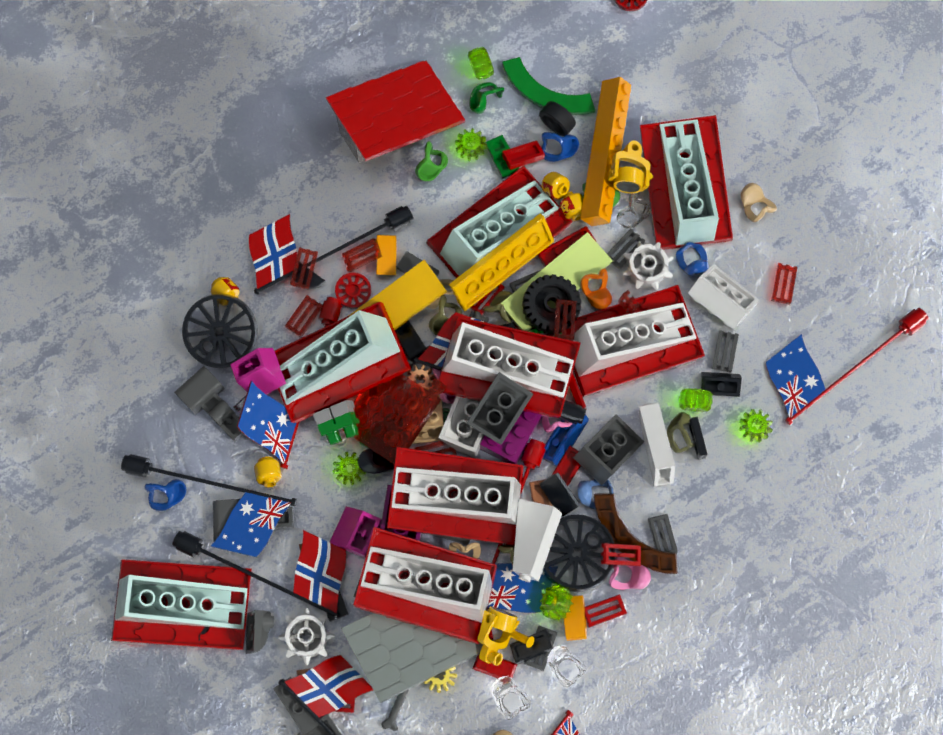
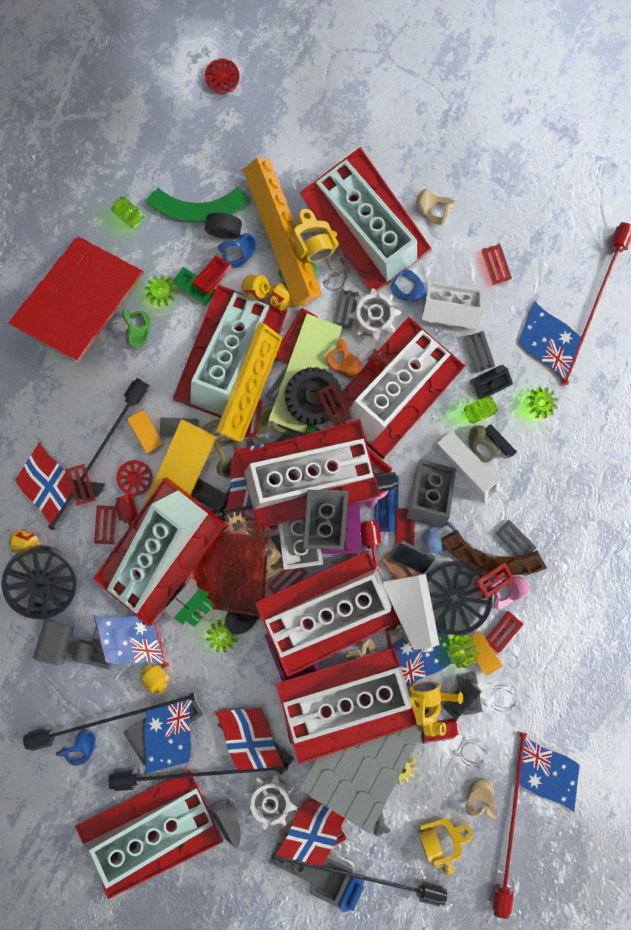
camera: 30 degrees left, 10 degrees up
dark pink slope [230,348,286,395] -> none
dark pink slope [330,506,382,559] -> none
clear red tile [342,238,382,272] -> none
green piece [469,82,504,114] -> none

